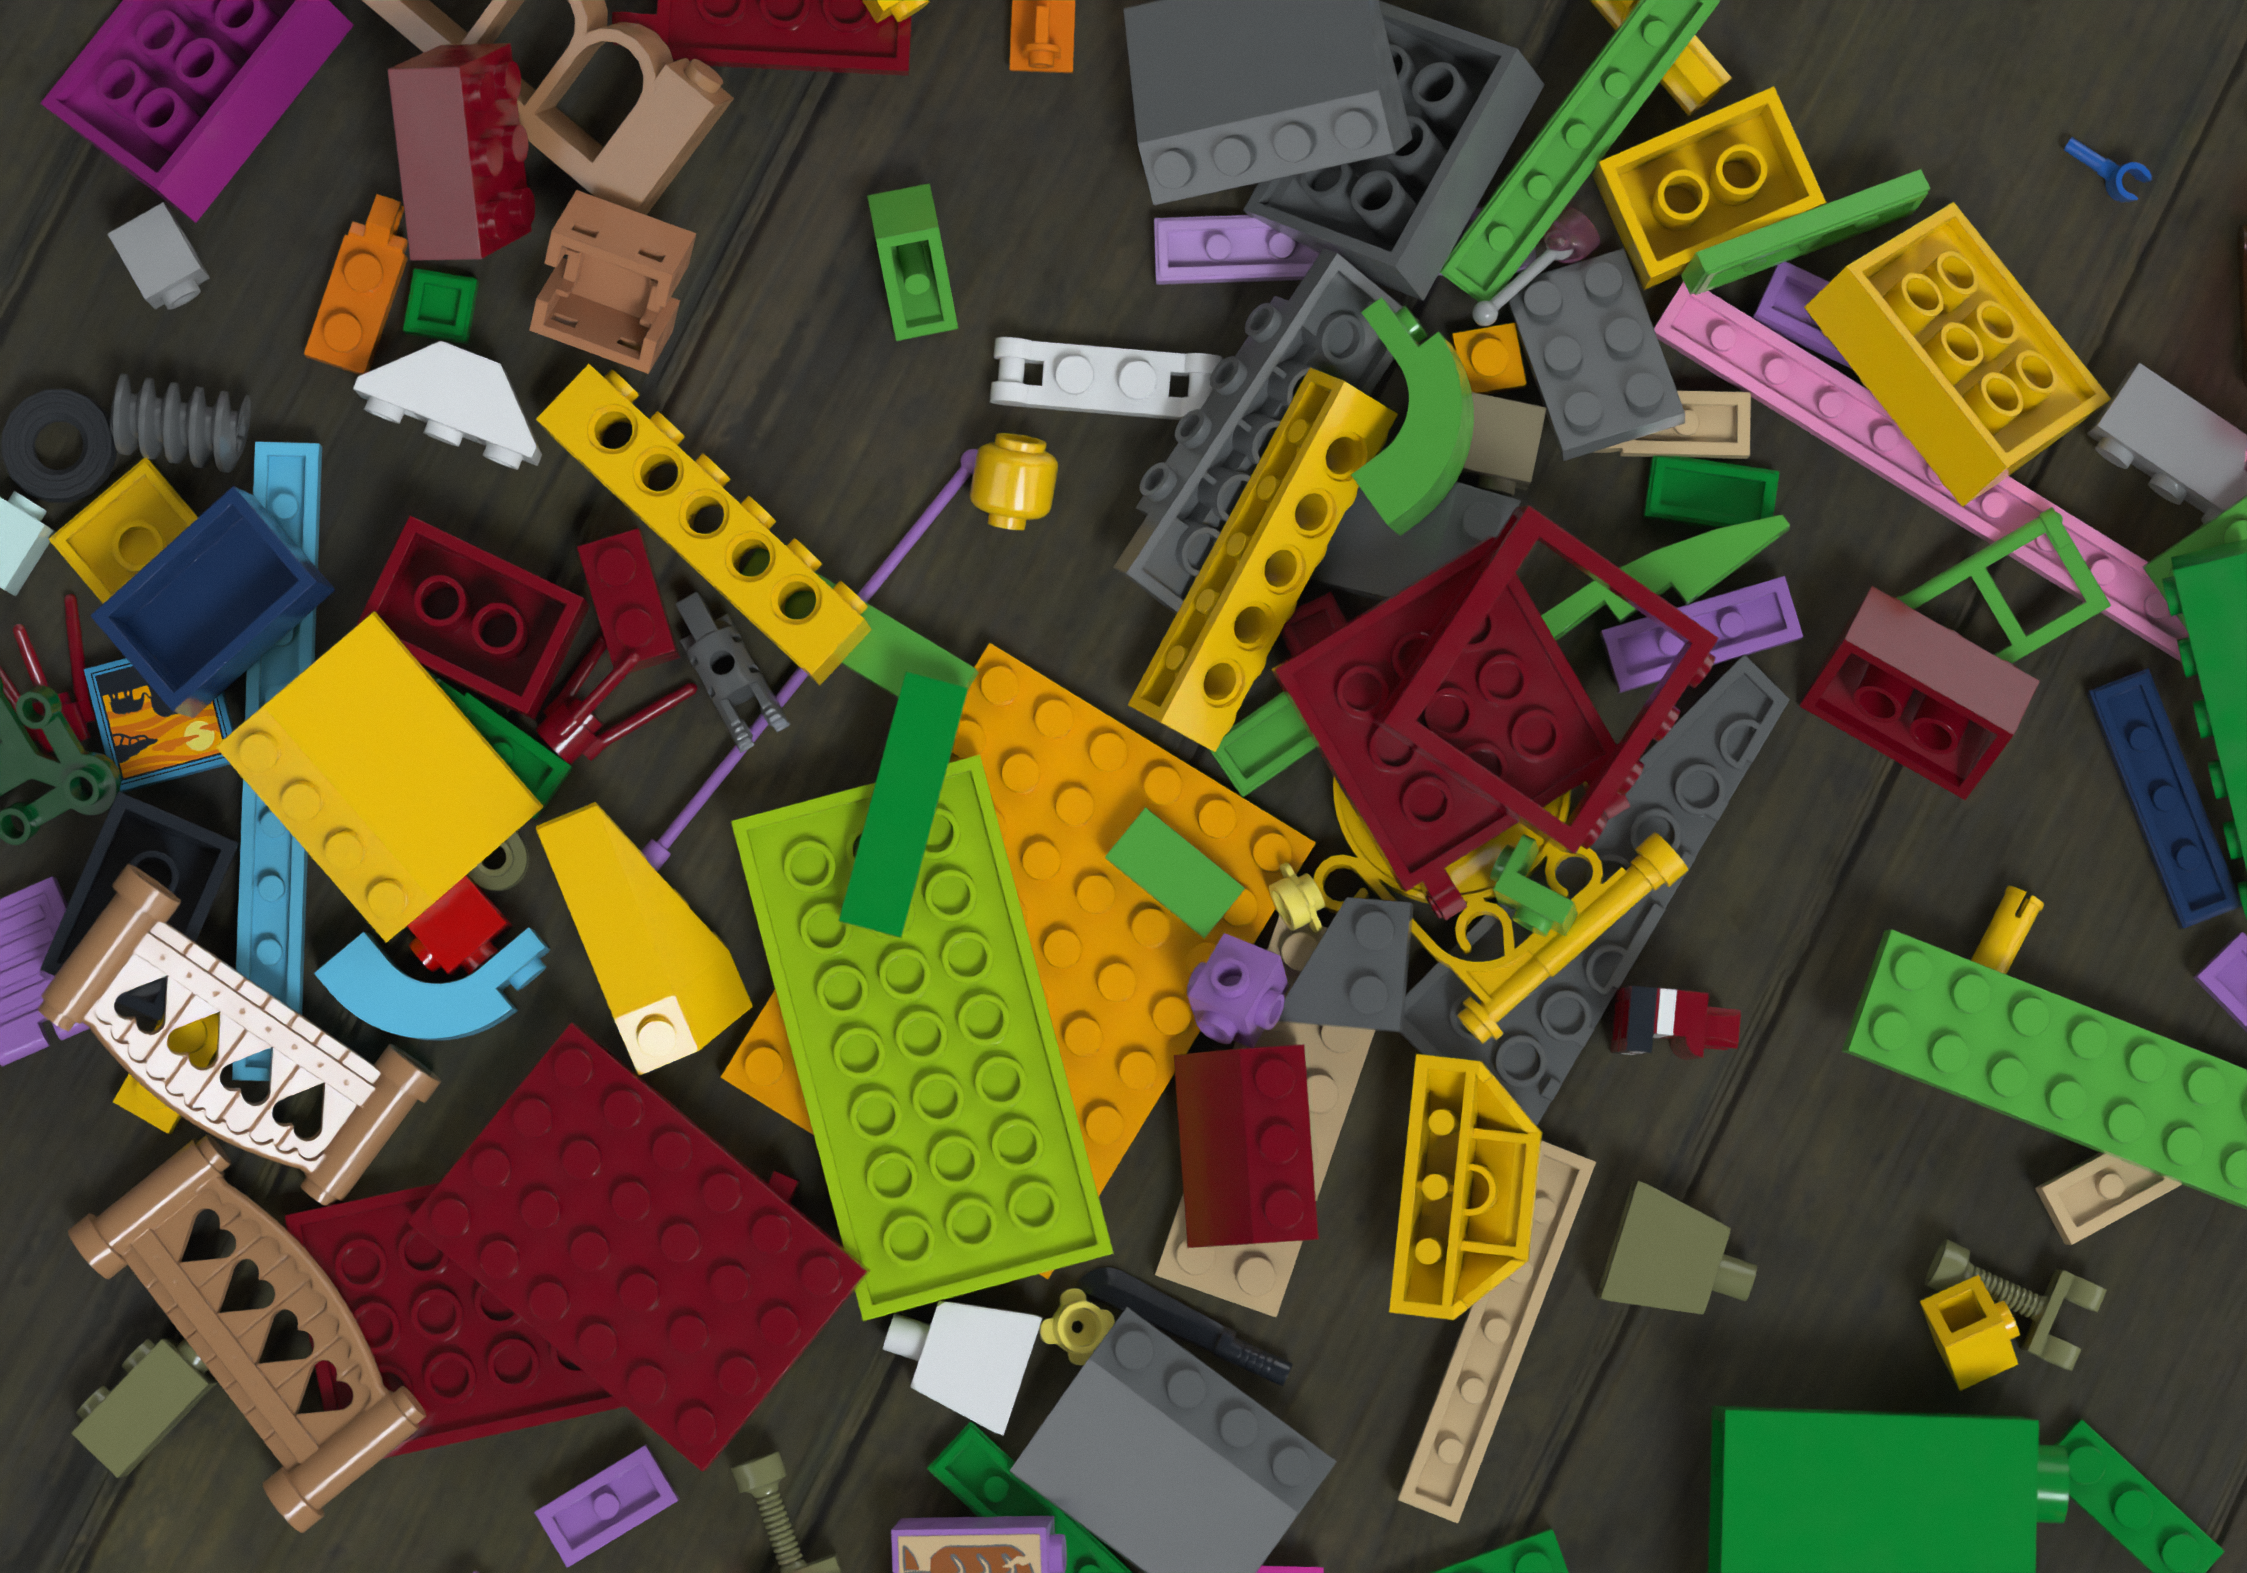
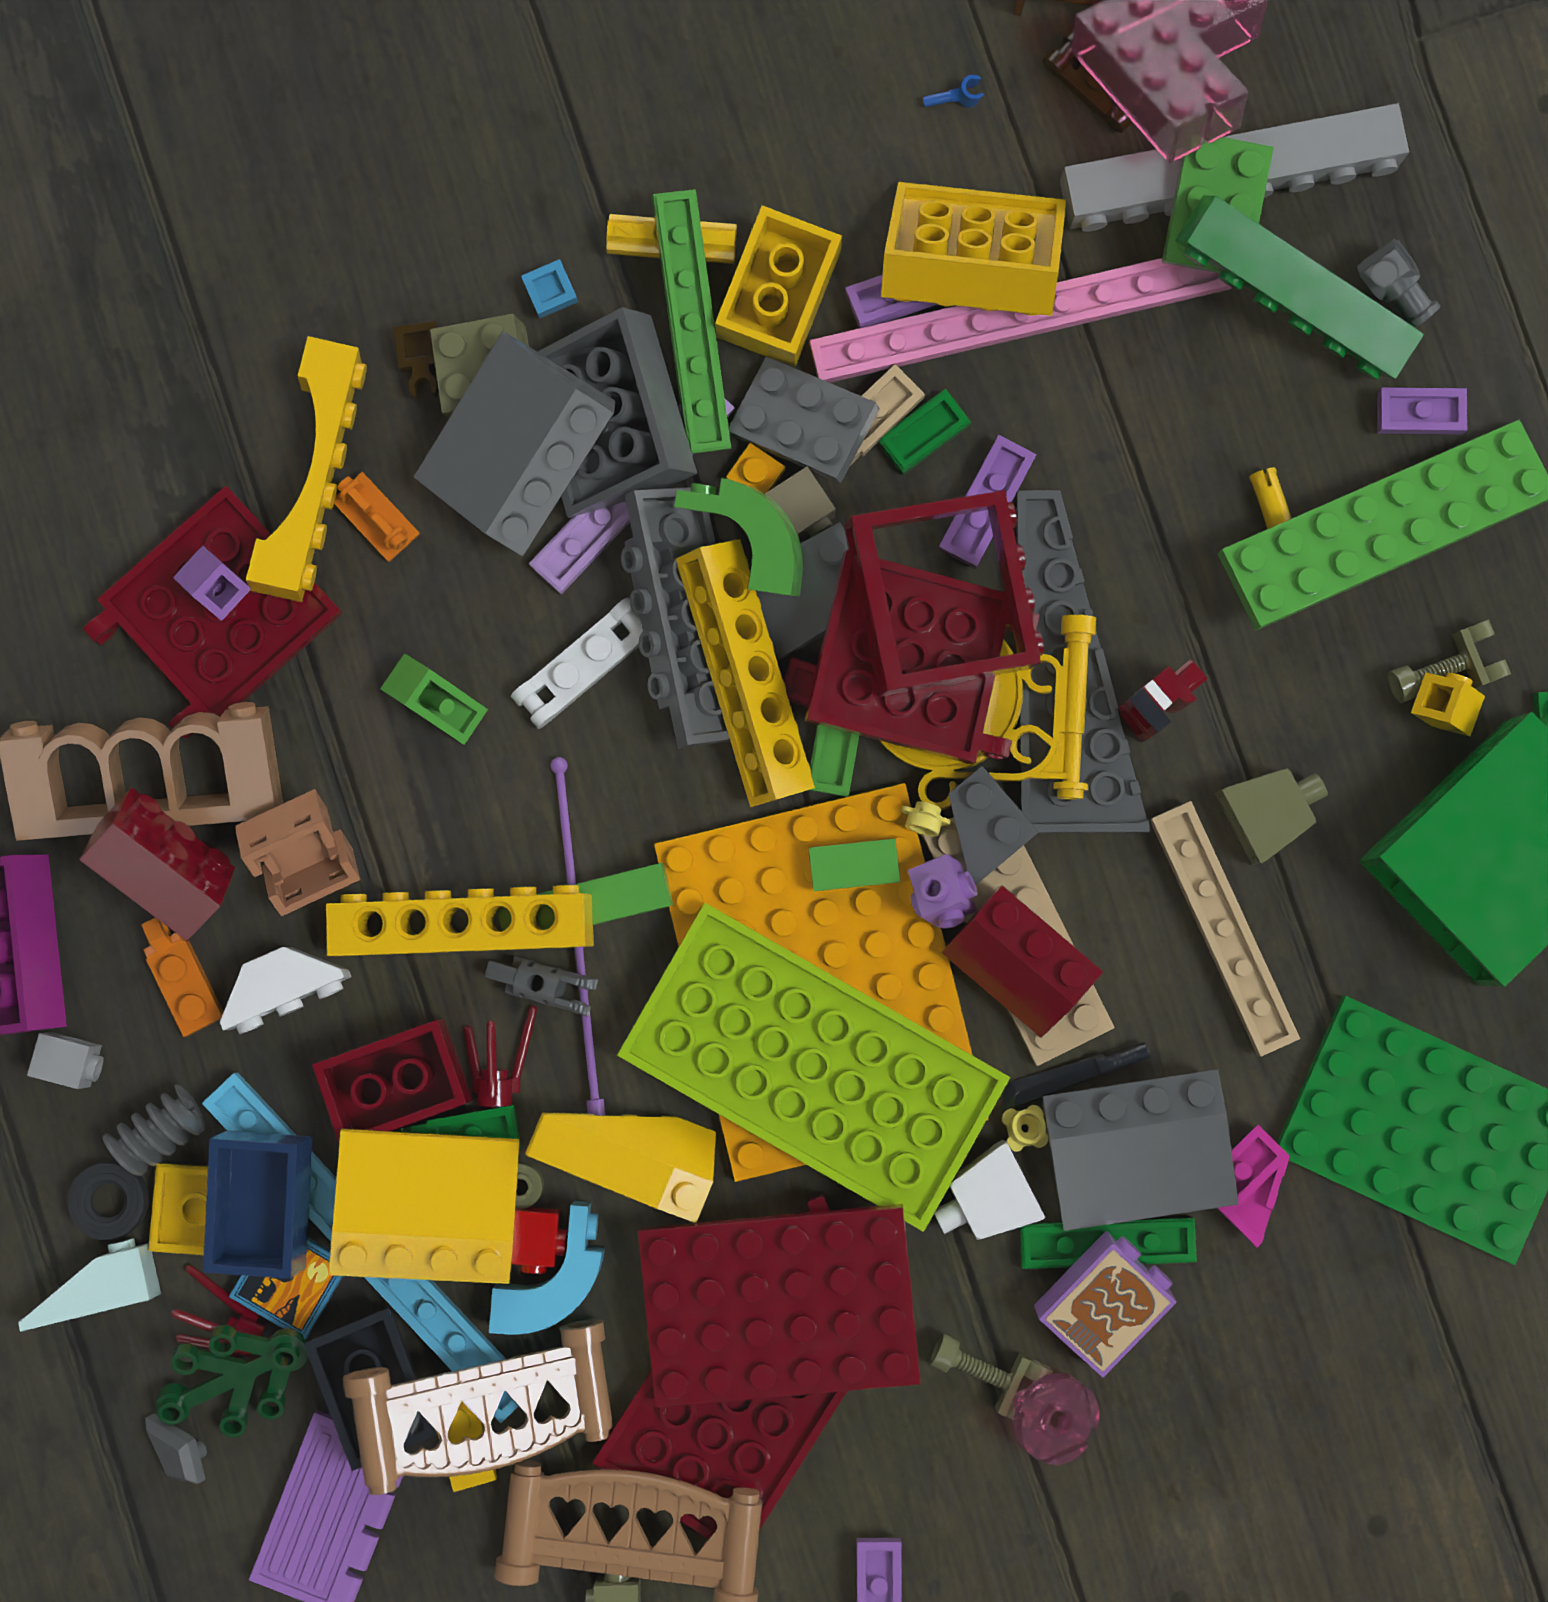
camera: 40 degrees left, 0 degrees up
green tile [403,268,479,344] -> none
medium lavender plate [535,1444,680,1568] -> none
dark red brick [577,528,681,674] -> none
green tile [839,671,969,938] -> none
yellow head [970,433,1058,530] -> none
yellow wedge [1389,1054,1542,1320] -> none
hinge [1472,207,1600,326] -> none
bright green bracket [1490,834,1578,937] -> none
bright green slope [1541,515,1790,641] -> none
bright green tile [1681,169,1930,295] -> none
dark red slope [1799,586,2040,800] -> none
bright green window [1896,507,2111,663] -> none
tan plate [2035,1152,2182,1245] -> none
dark blue tile [2086,668,2242,930] -> none

